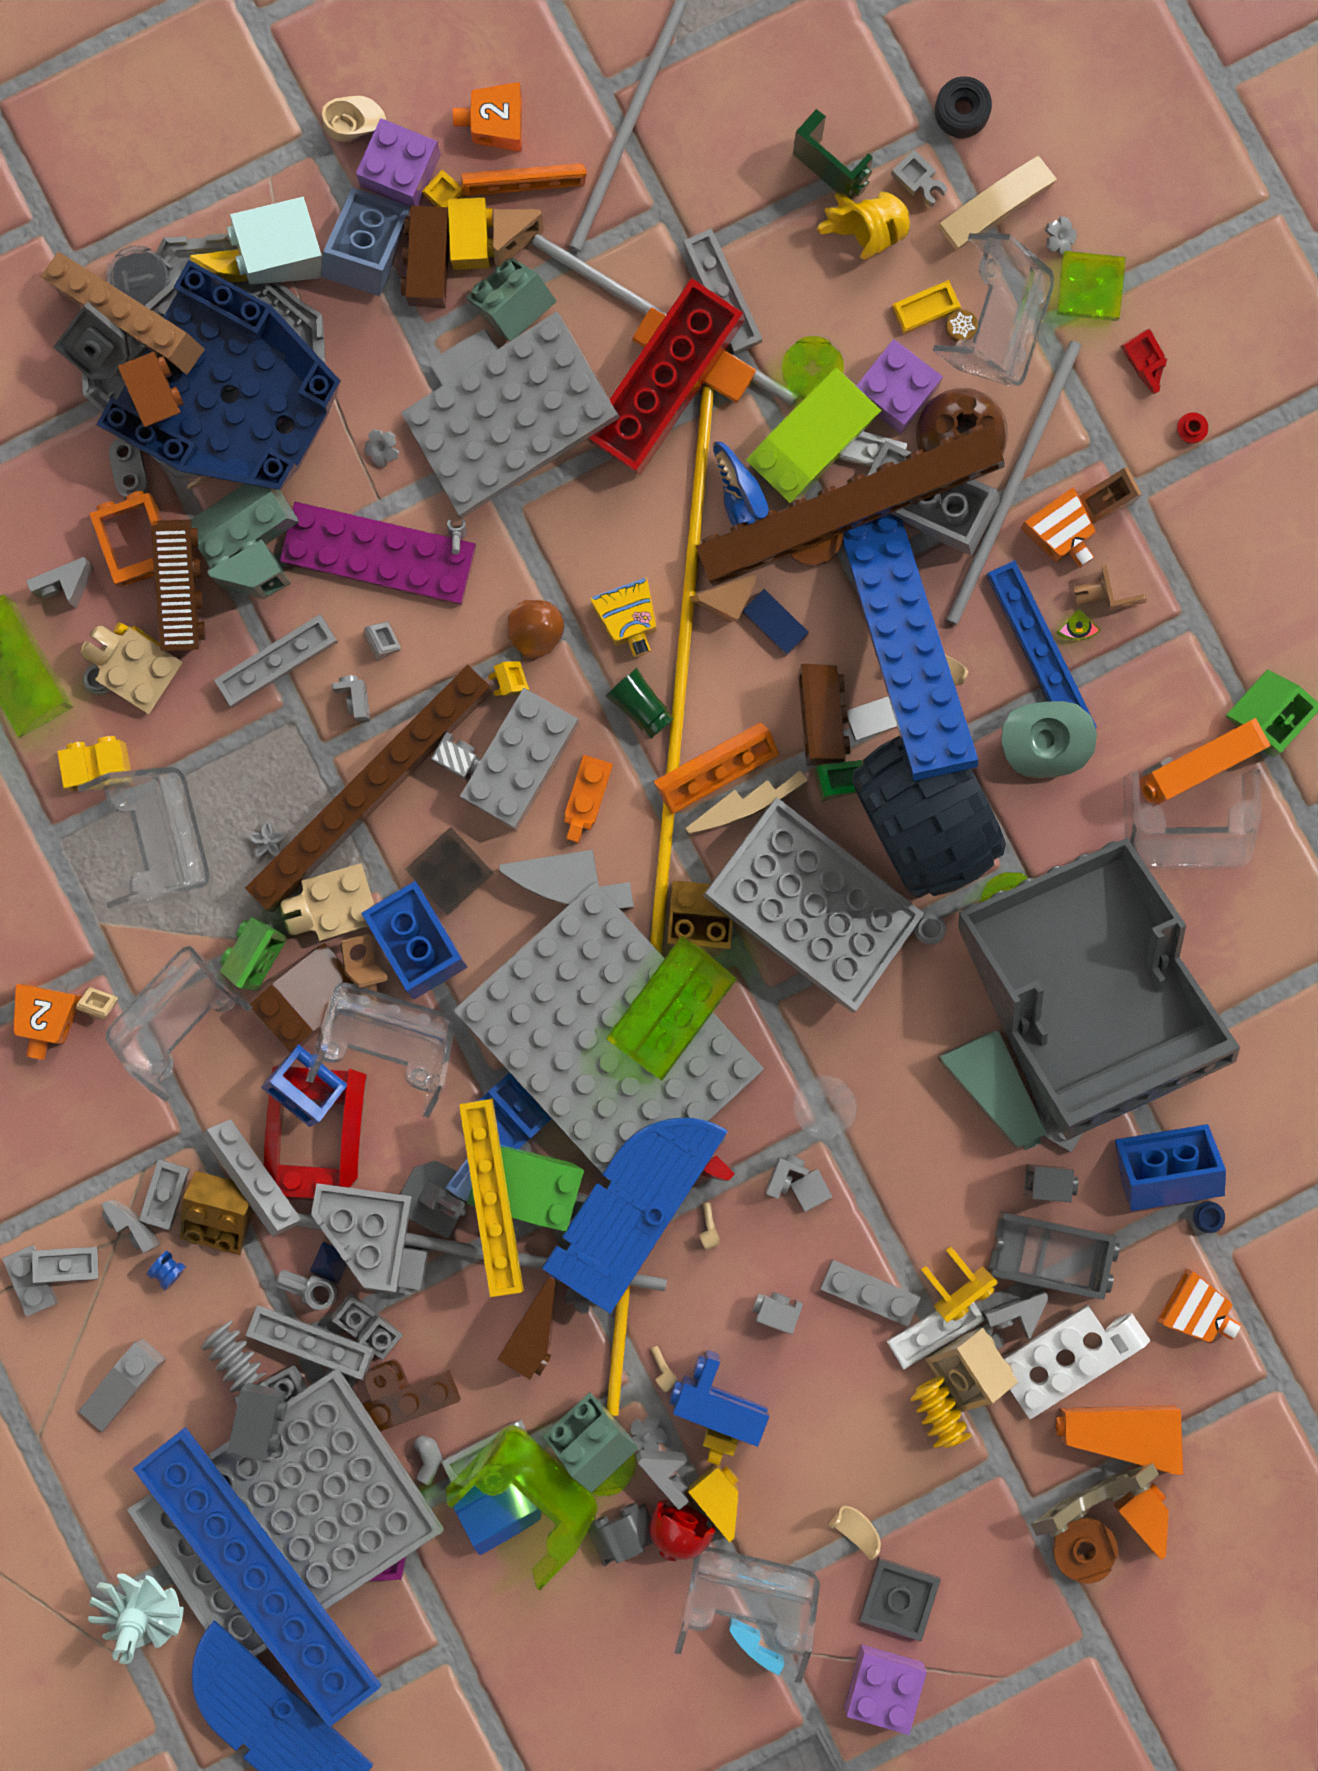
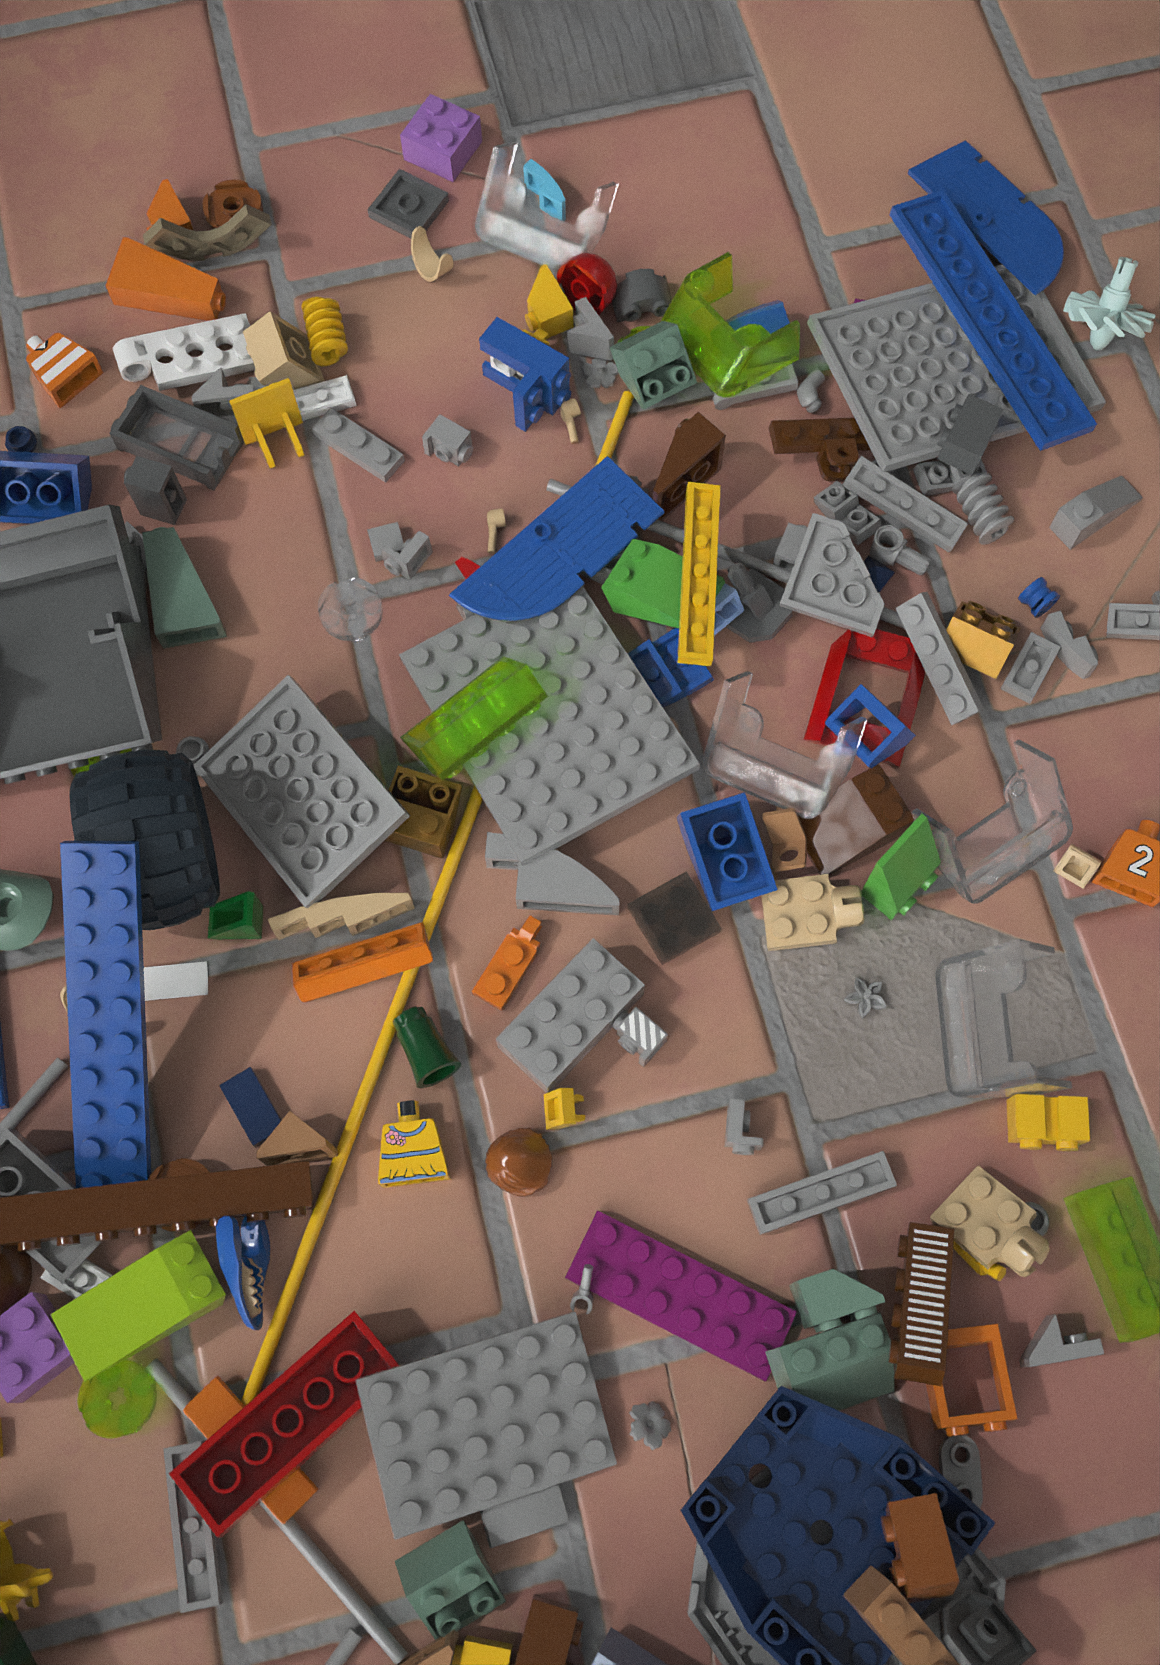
camera: 170 degrees left, 15 degrees down
reddish brown brick [245,664,493,912] -> none
light grey slope [363,621,401,661] -> none
reddish brown slope [798,663,850,766] -> none

